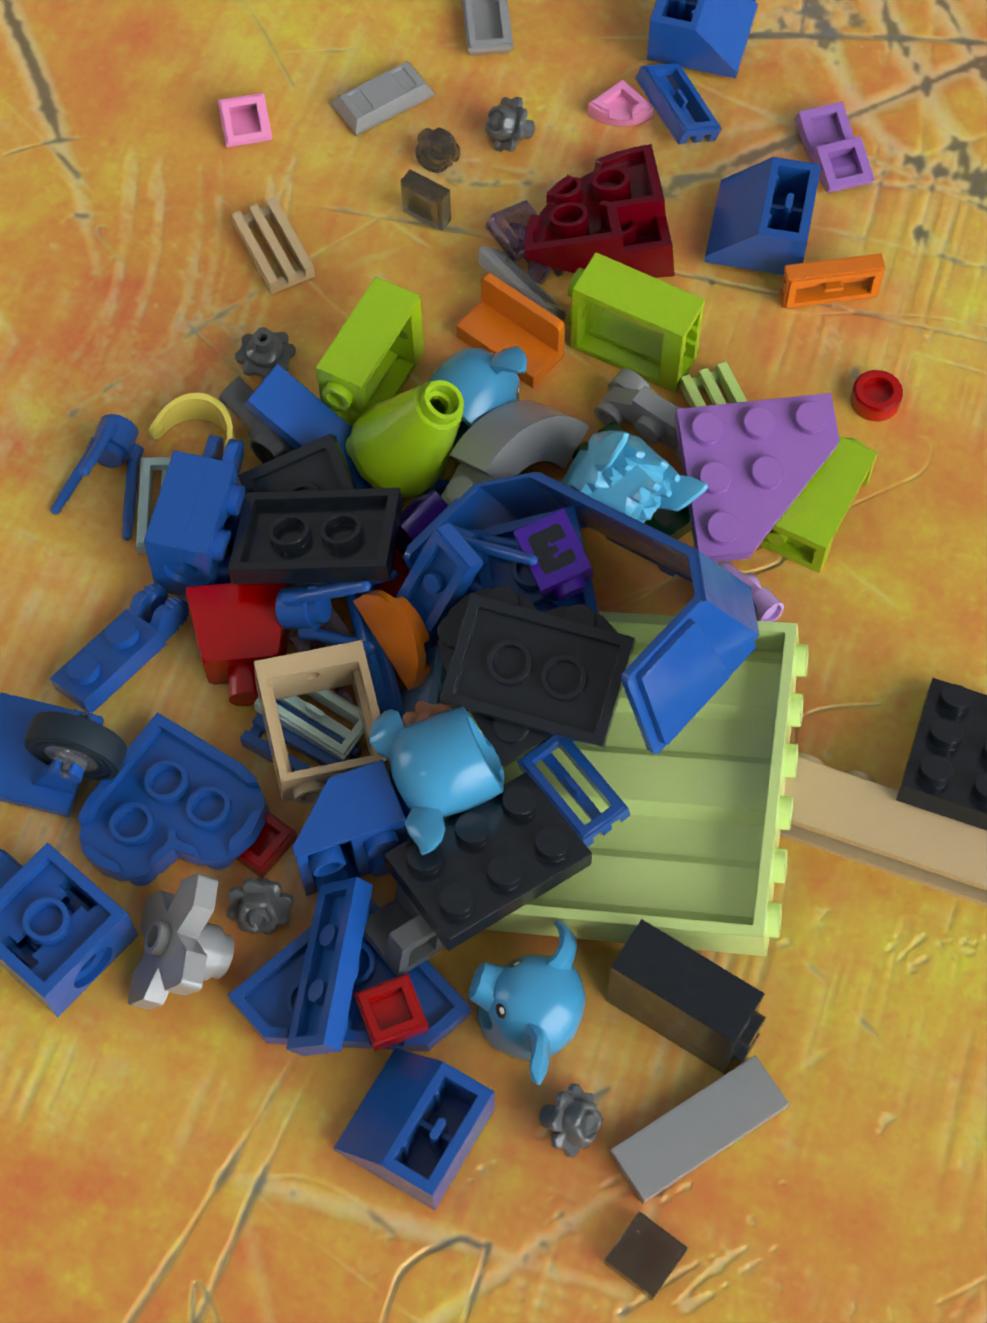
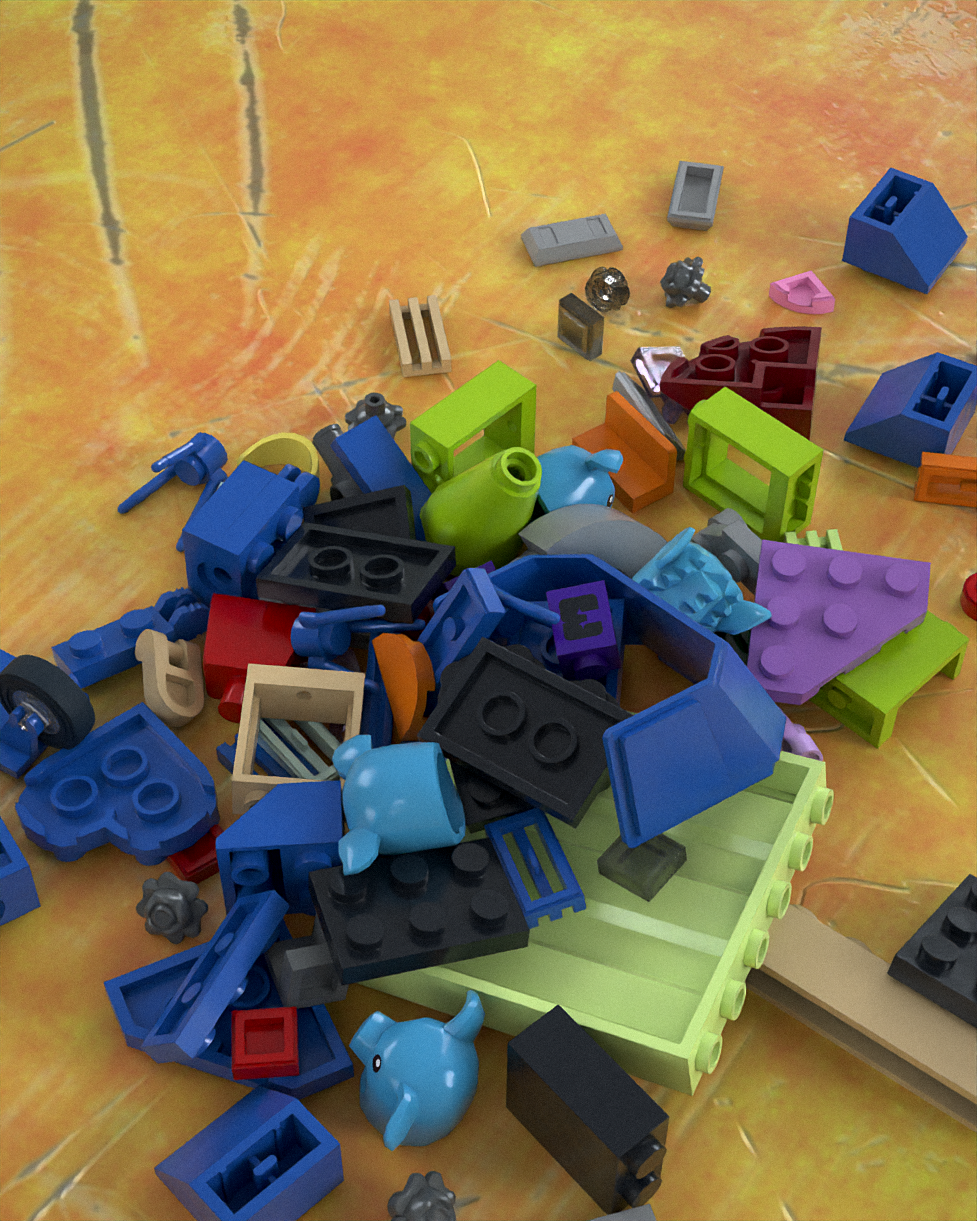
camera: 15 degrees right, 15 degrees down
light grey plant [128,873,234,1010] -> none
bright pink slope [218,93,273,148] -> none
blue tile [636,63,722,144] -> none
none -> tan plate [135,629,204,727]
none -> clear smoke tile [597,833,687,902]

